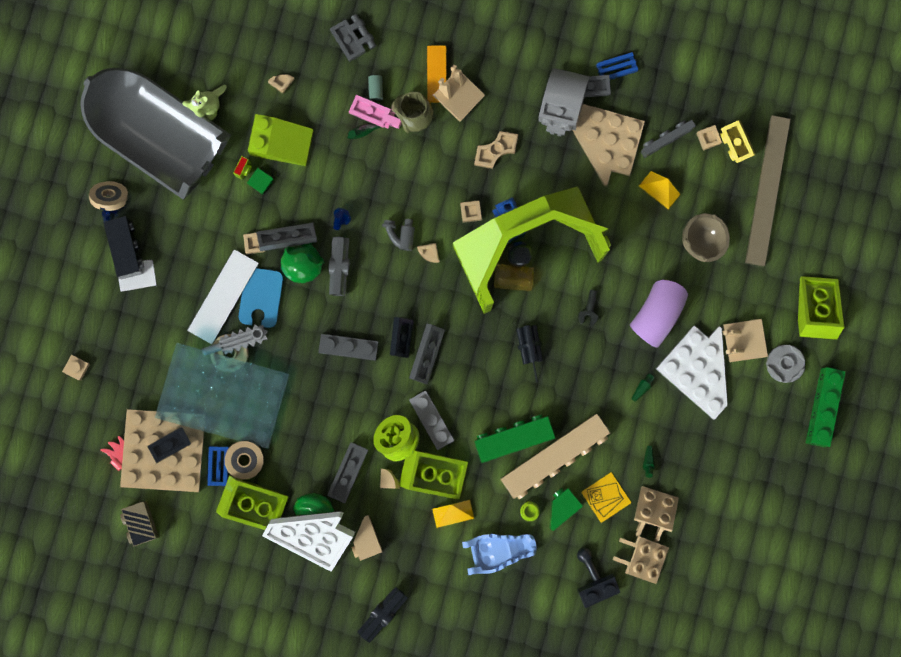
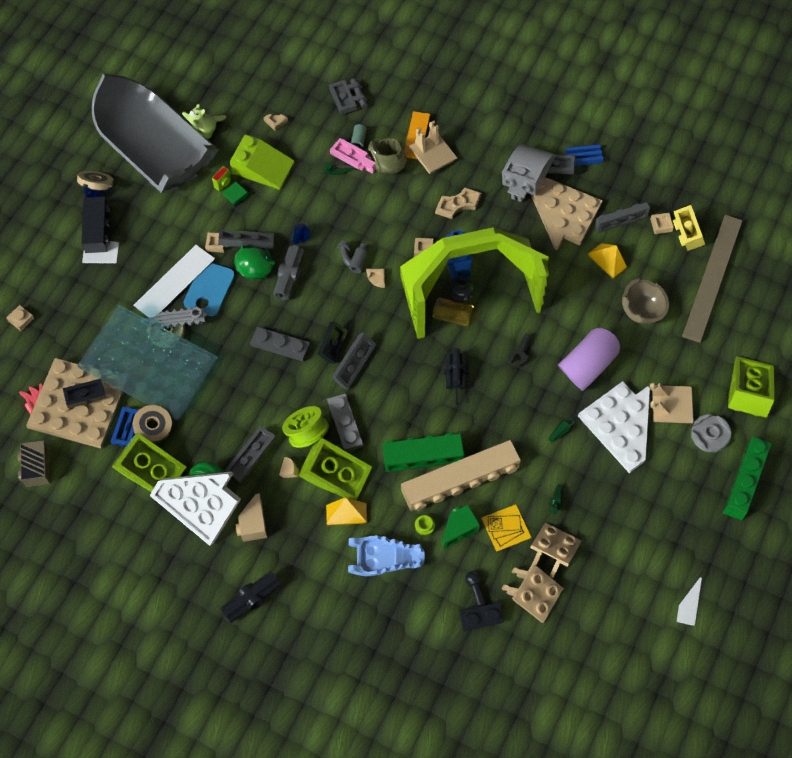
camera: 20 degrees right, 20 degrees down
none -> white sticker [677,577,702,626]

